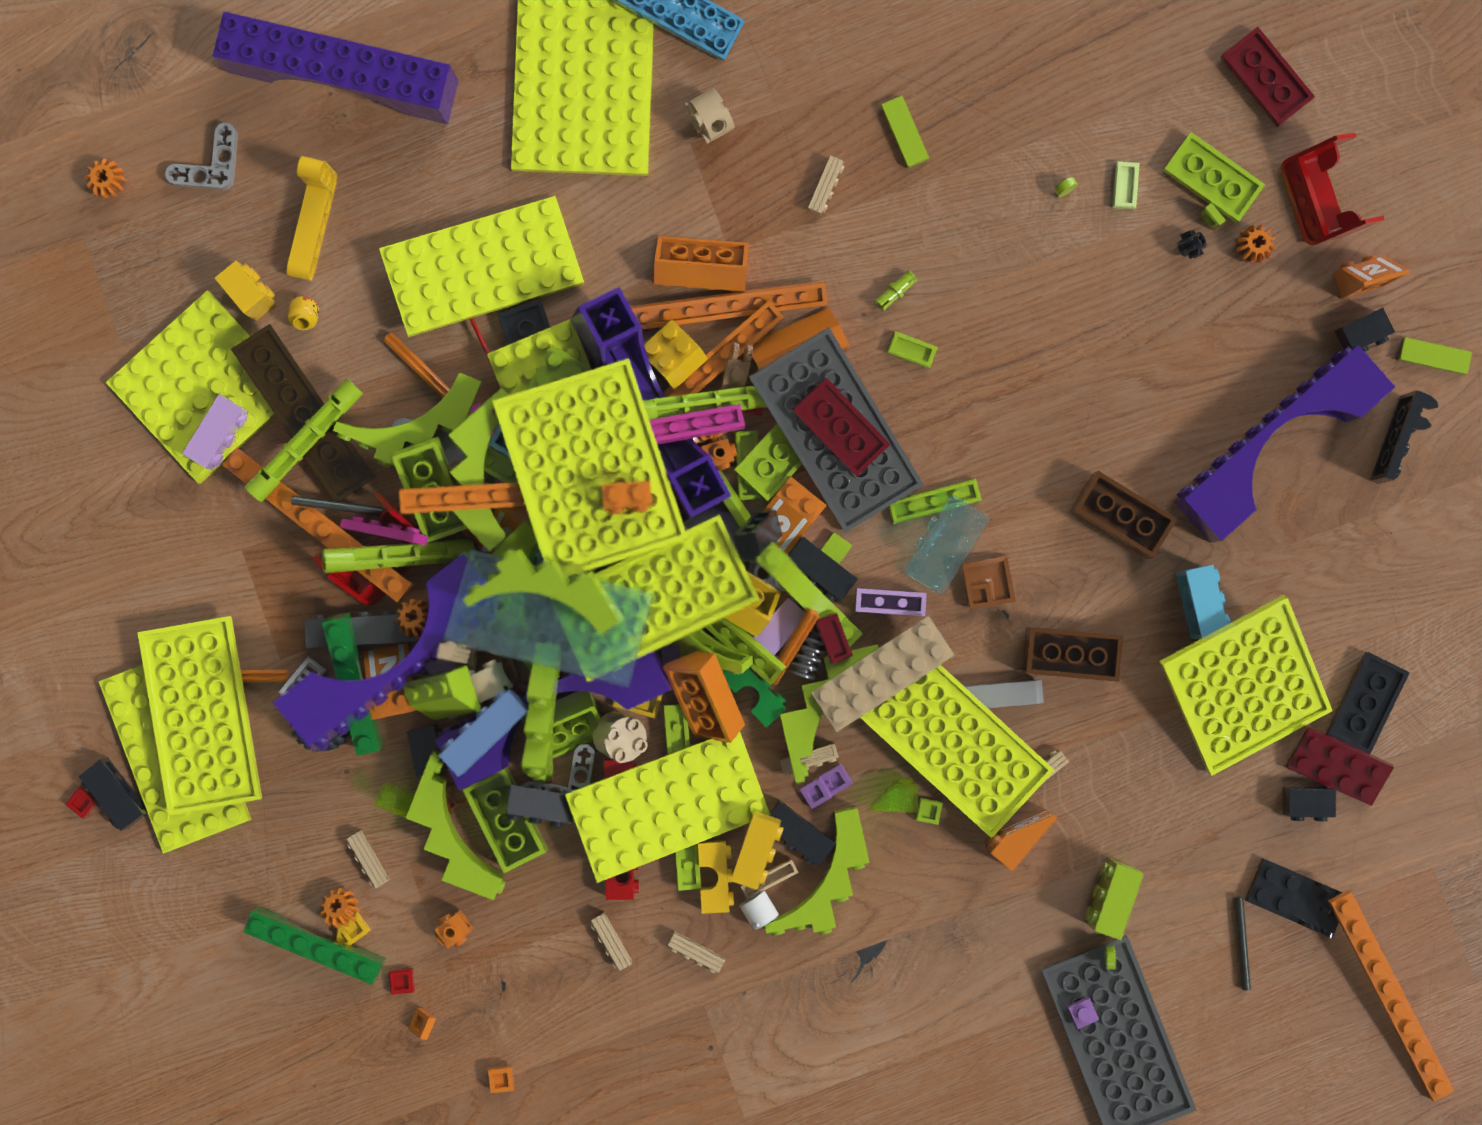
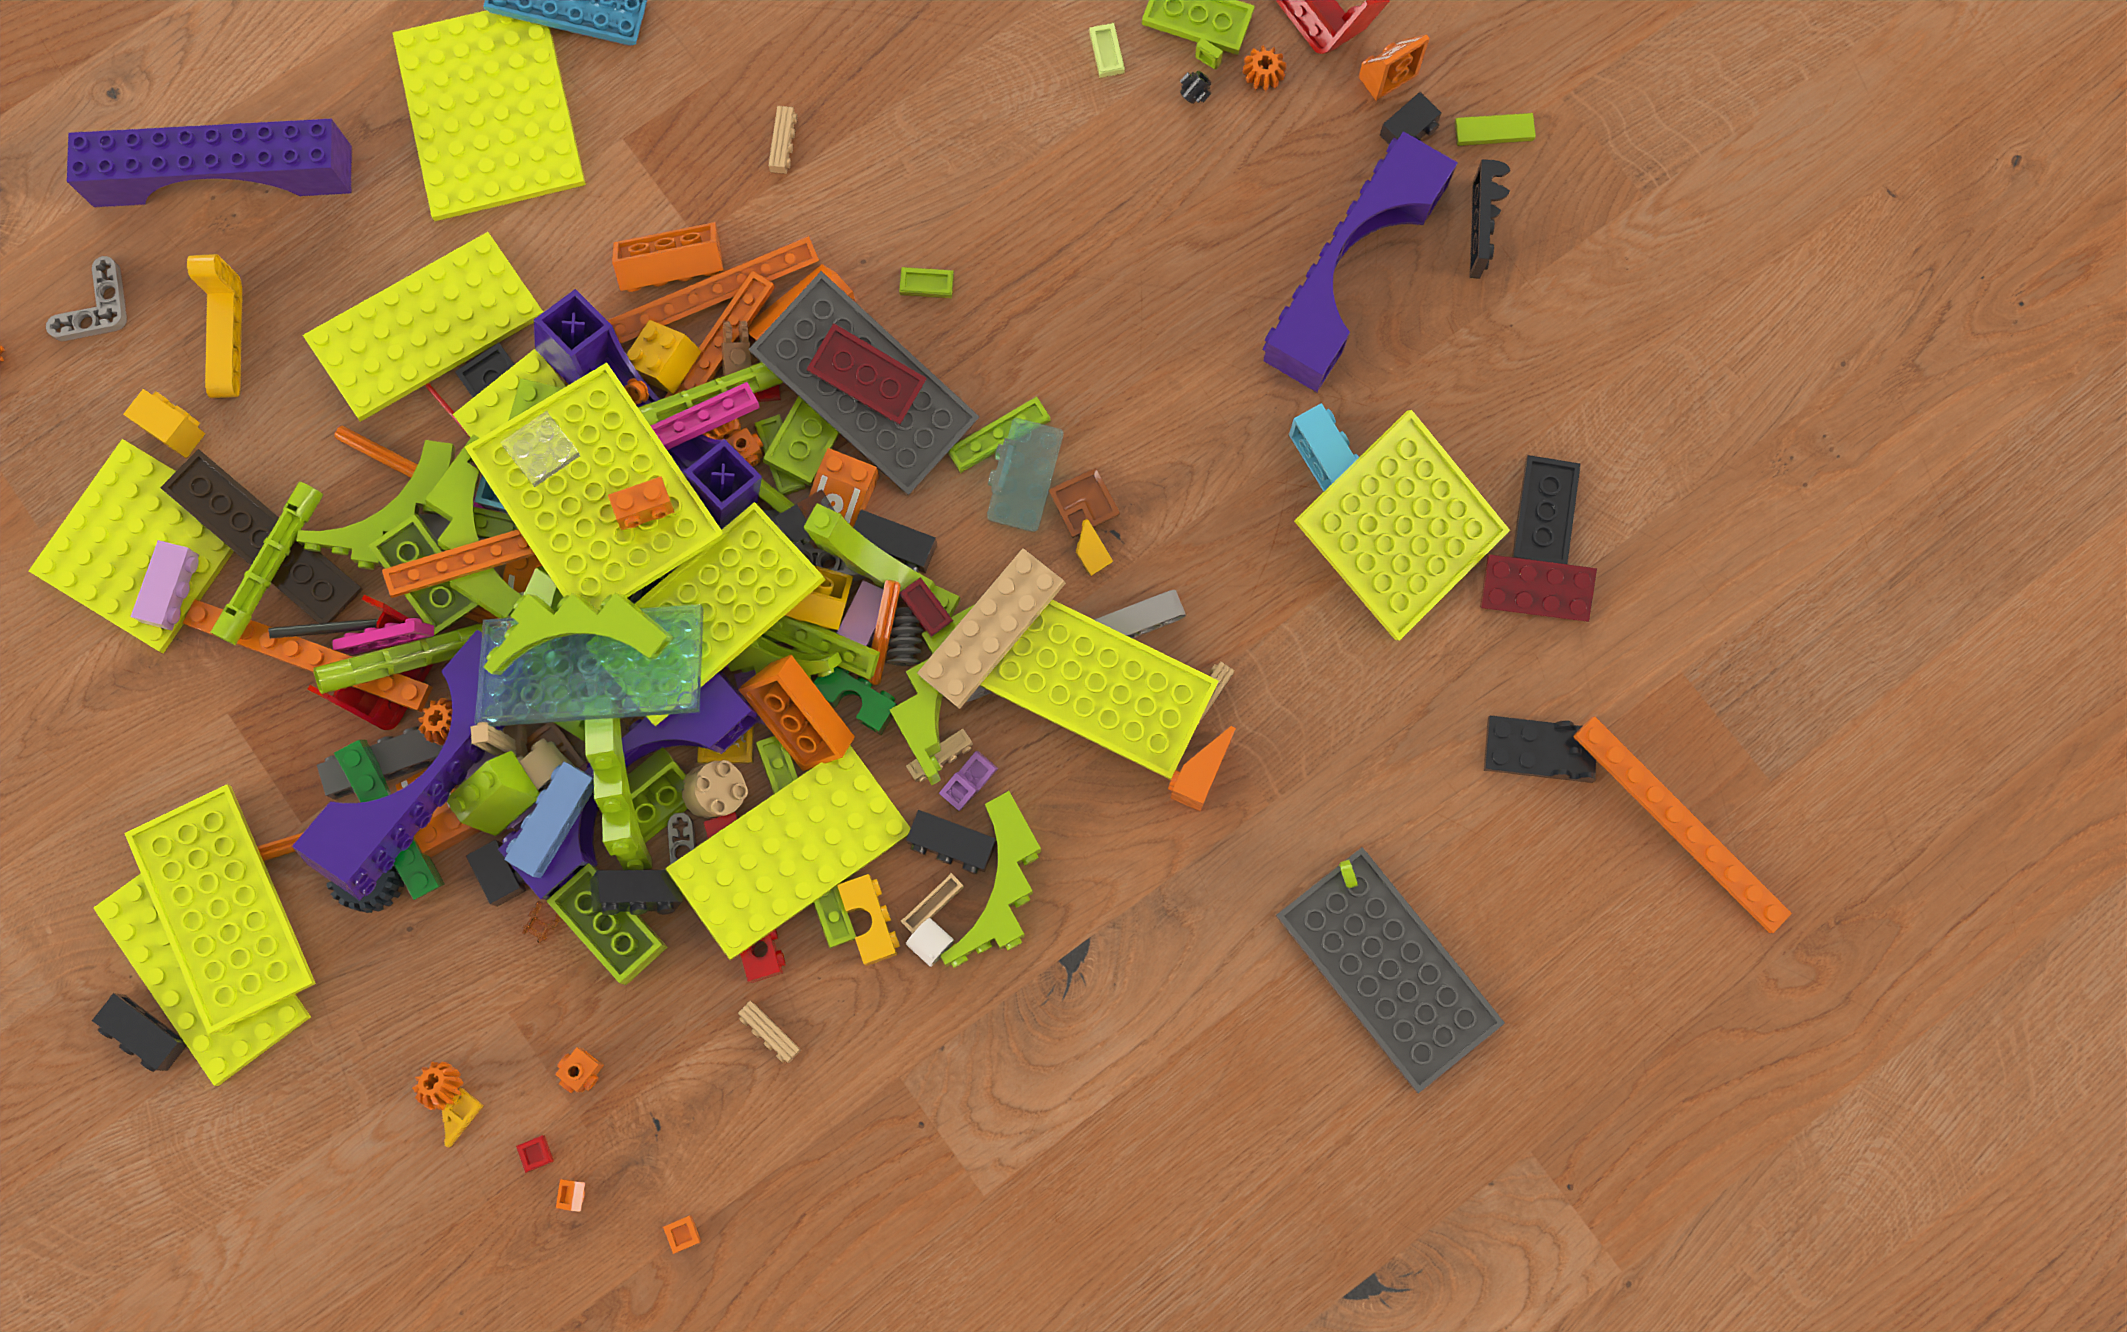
camera: 15 degrees left, 10 degrees down
red tile [65,786,96,819] -> none
green arch [243,907,386,985] -> none
yellow head [288,296,319,330] -> none
tan piece [346,830,391,889] -> none
clear neon green slope [374,781,416,817] -> none
lime arch [406,749,506,900] -> none
tan piece [668,931,726,973] -> none
tan brick [684,88,735,144] -> none
yellow brick [731,811,783,890] -> none
lime tile [821,532,853,564] -> none
lavender brick [854,588,927,616] -> none
clear neon green slope [870,778,918,812] -> none
lime pin [874,270,918,311] -> none
lime tile [881,96,929,168] -> none
lime tile [915,797,943,825] -> none
reddish brown brick [1022,627,1123,682] -> none
lime tile [1054,177,1078,198] -> none
medium lavender plate [1067,997,1099,1029] -> none
reddish brown brick [1069,471,1177,559] -> none
lime brick [1085,858,1144,940] -> none
pearl dark grey bar [1234,896,1251,991] -> none
black brick [1283,787,1336,821] -> none
none -> clear plate [500,411,580,487]
none -> orange plate [624,378,649,404]
none -> yellow tile [1075,519,1113,576]

